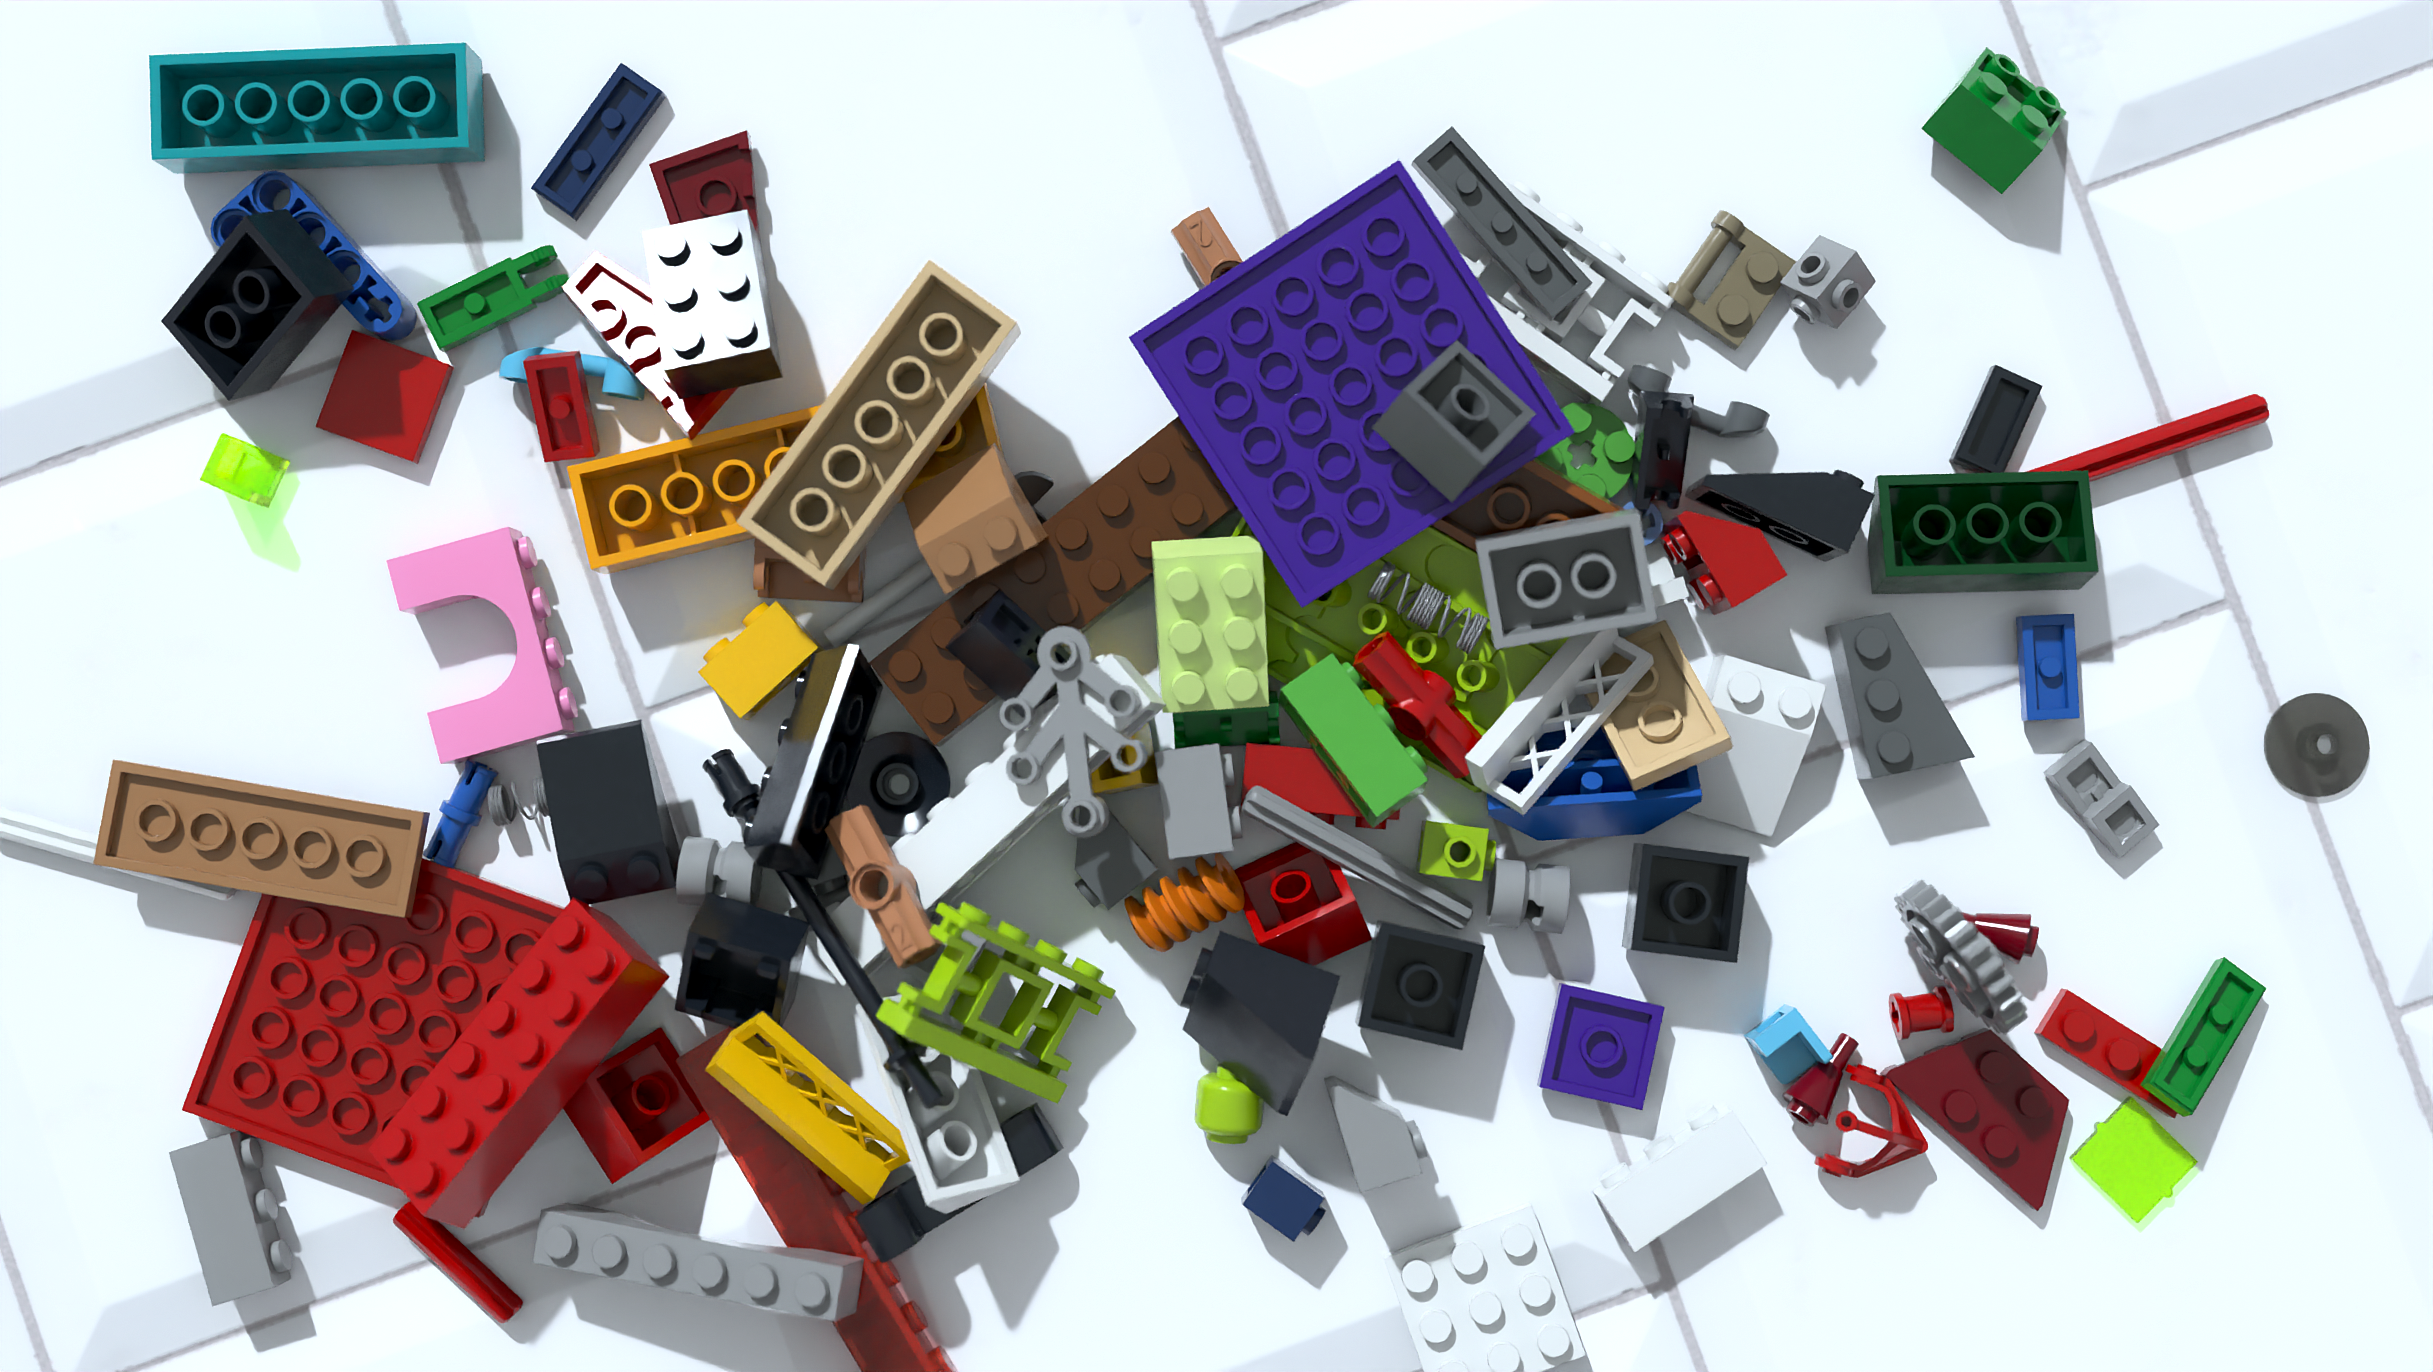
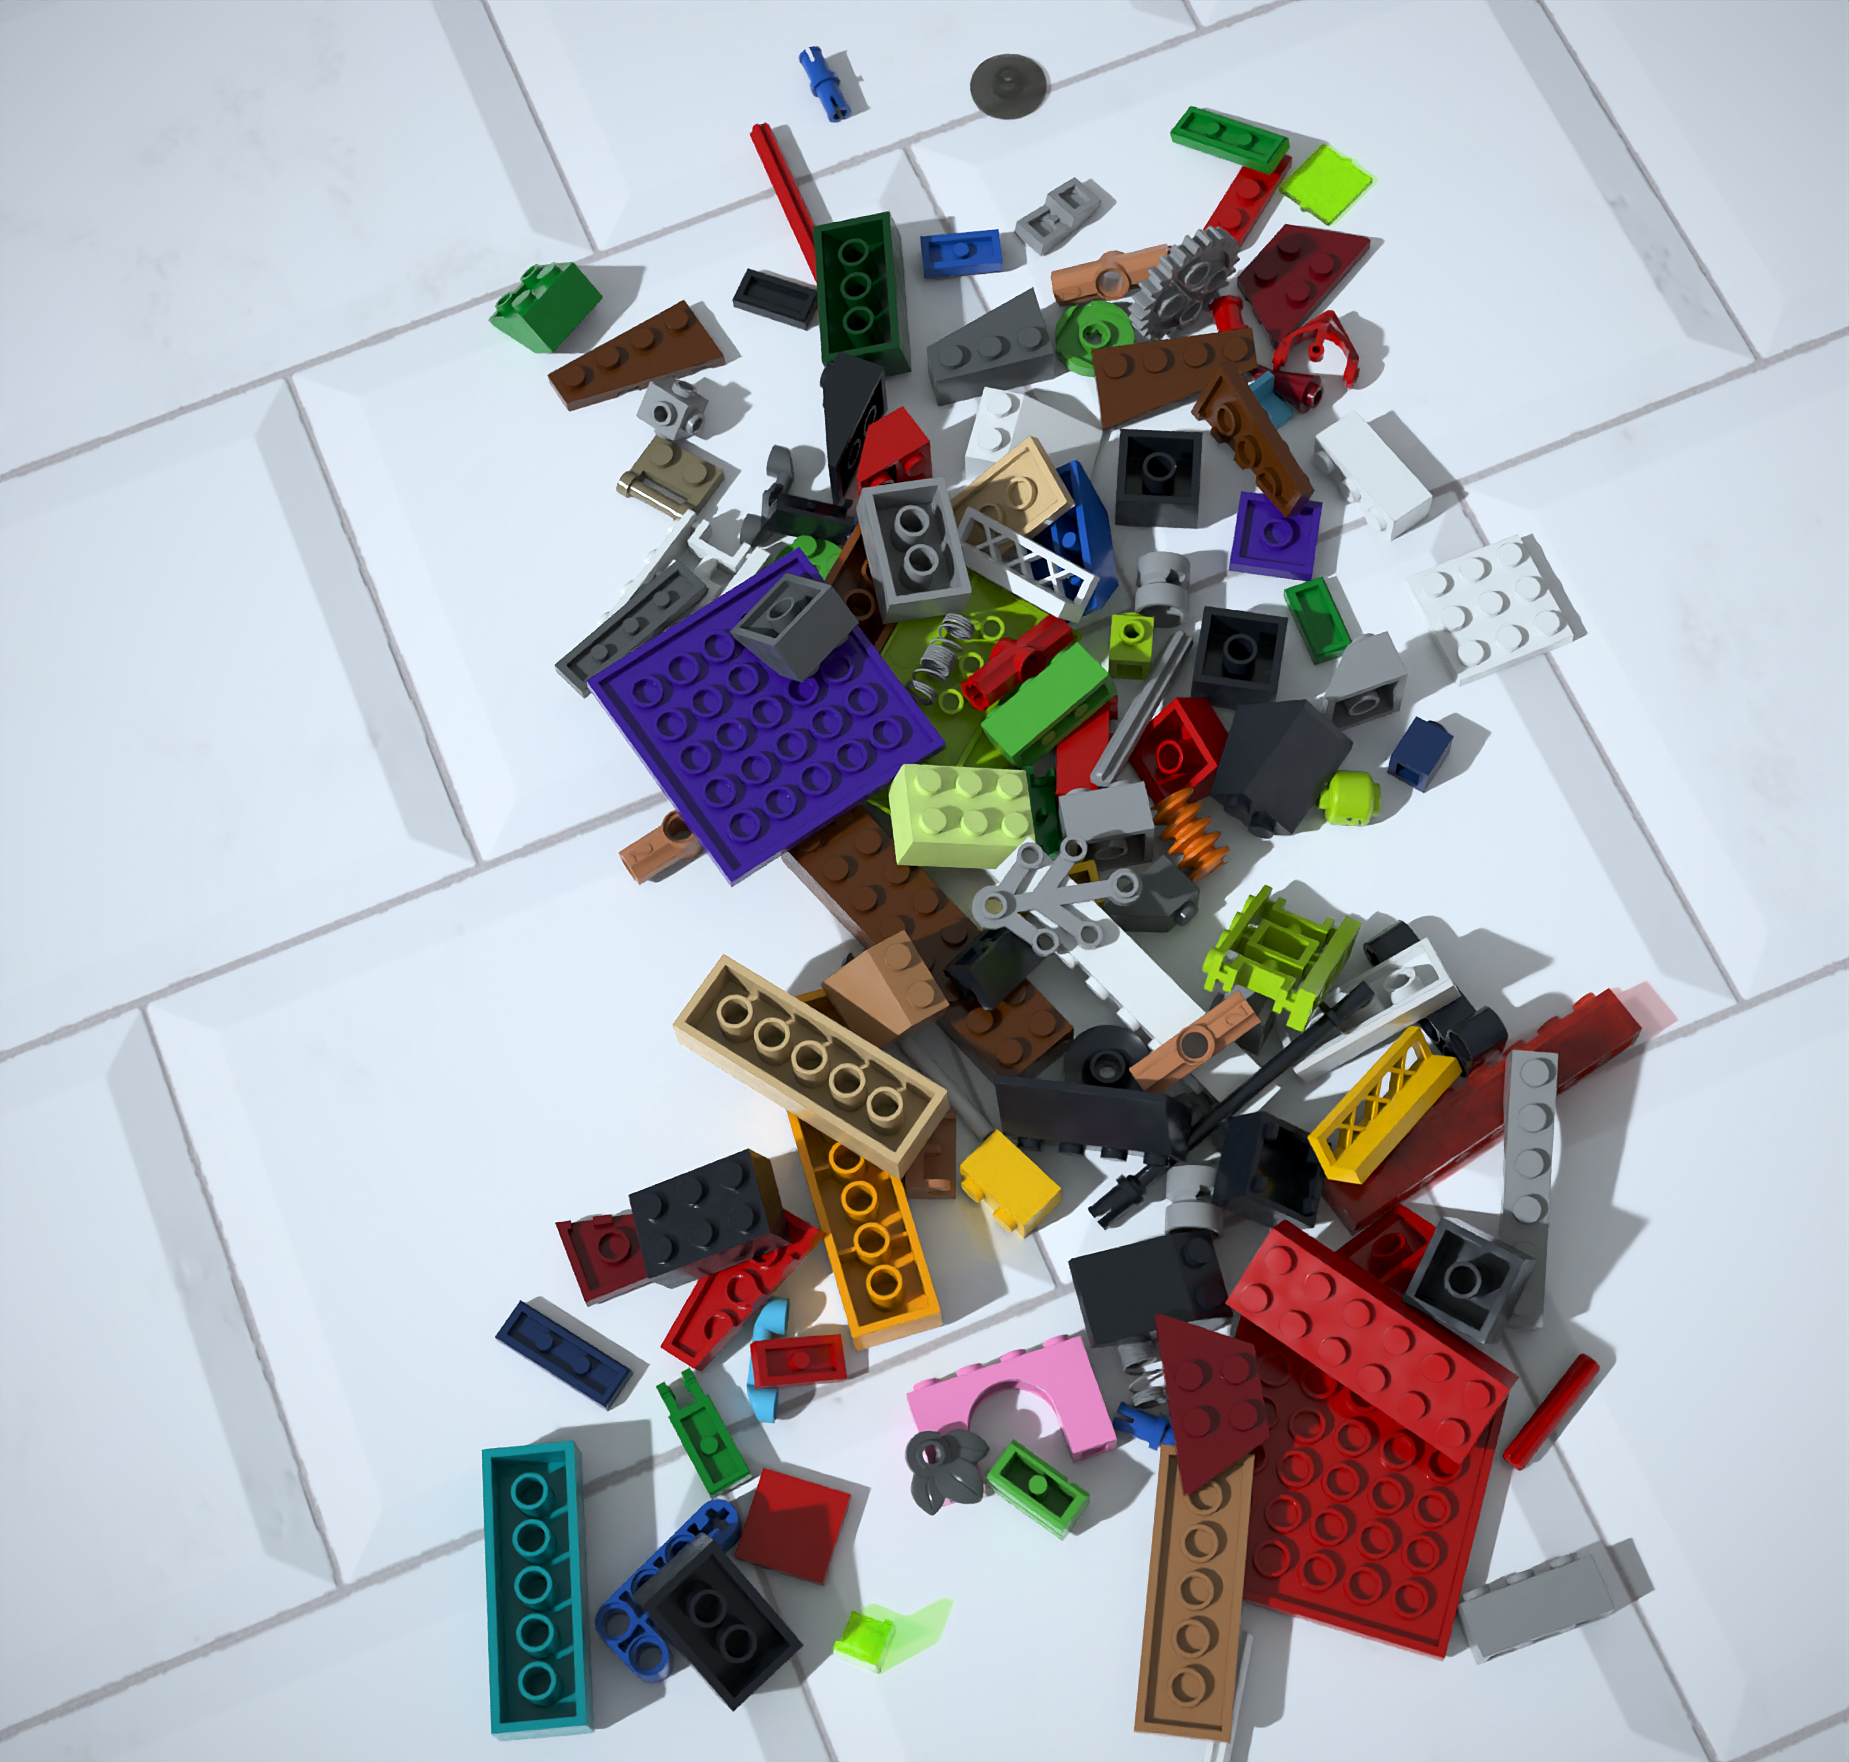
camera: 85 degrees left, 20 degrees down
none -> reddish brown wing [547,300,726,412]
none -> blue pin [798,46,851,123]
none -> dark grey plate [905,1429,990,1516]
none -> bright green brick [986,1439,1090,1541]
none -> nougat piece [1050,243,1171,307]
none -> bright green plate [1055,300,1135,378]
none -> reddish brown wing [1091,328,1258,431]
none -> dark red wing [1154,1314,1270,1496]
none -> reddish brown wing [1190,360,1315,518]
none -> green tile [1283,576,1352,665]
none -> black brick [1402,1217,1538,1344]

